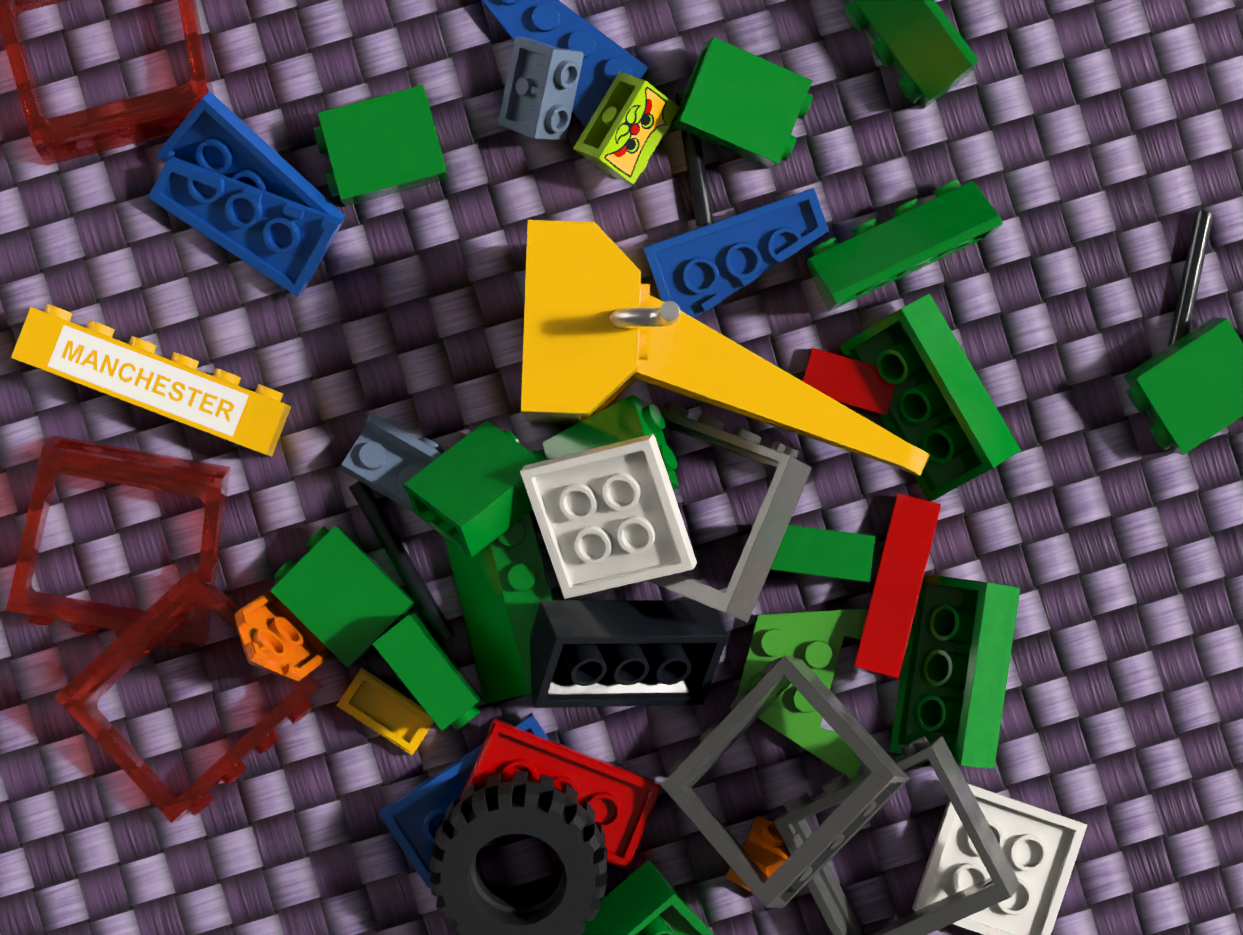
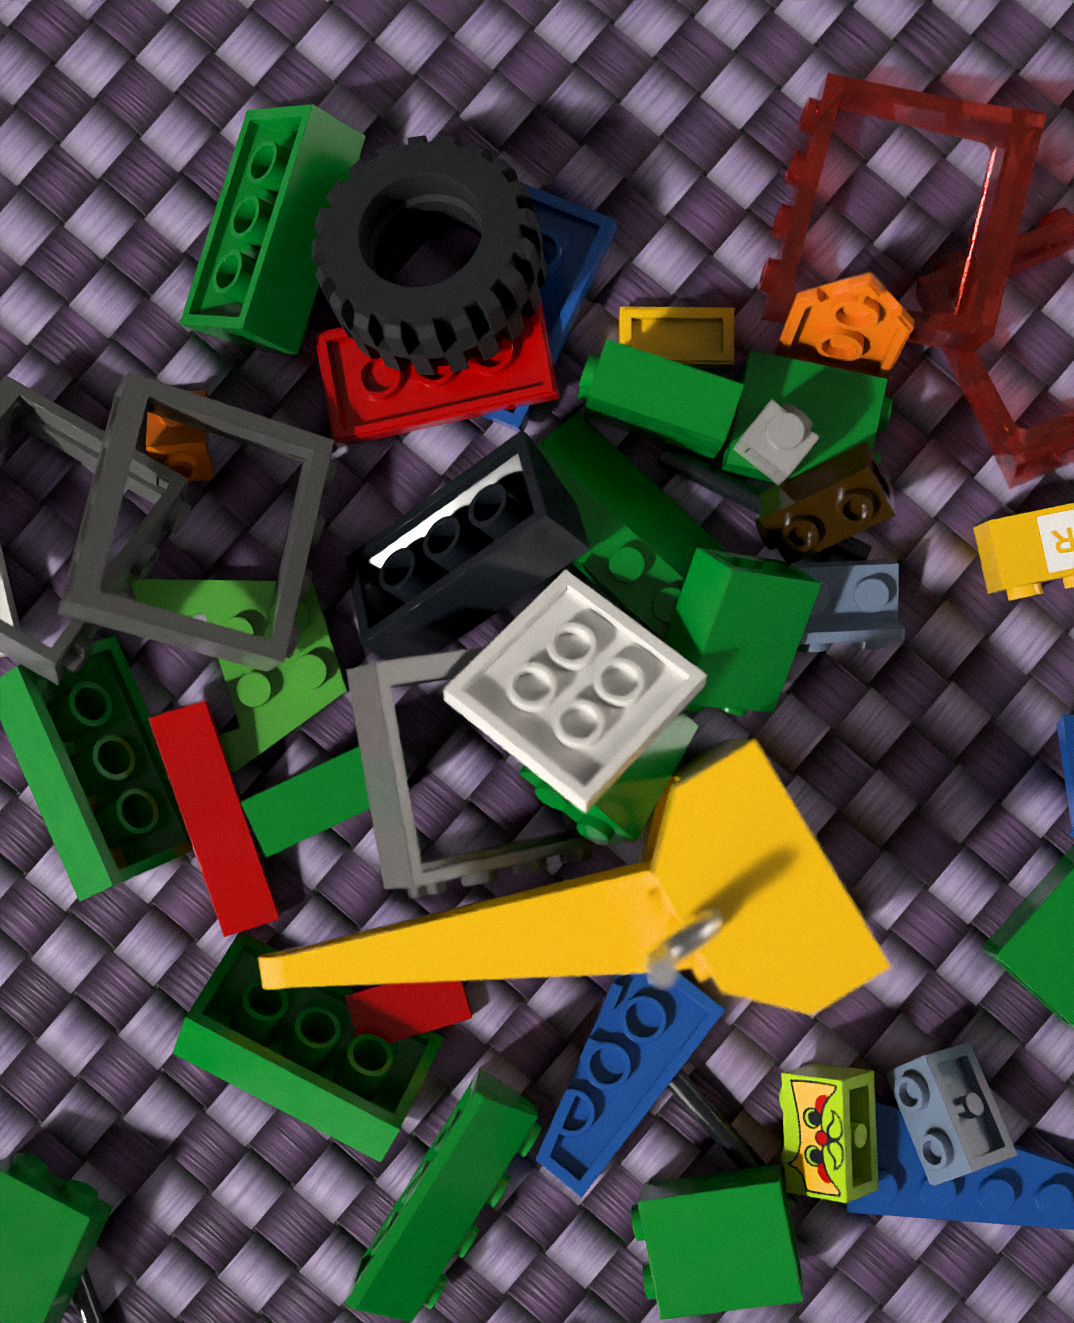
camera: 145 degrees right, 0 degrees up
none -> light grey brick [733,400,819,486]
none -> dark brown brick [755,442,896,566]

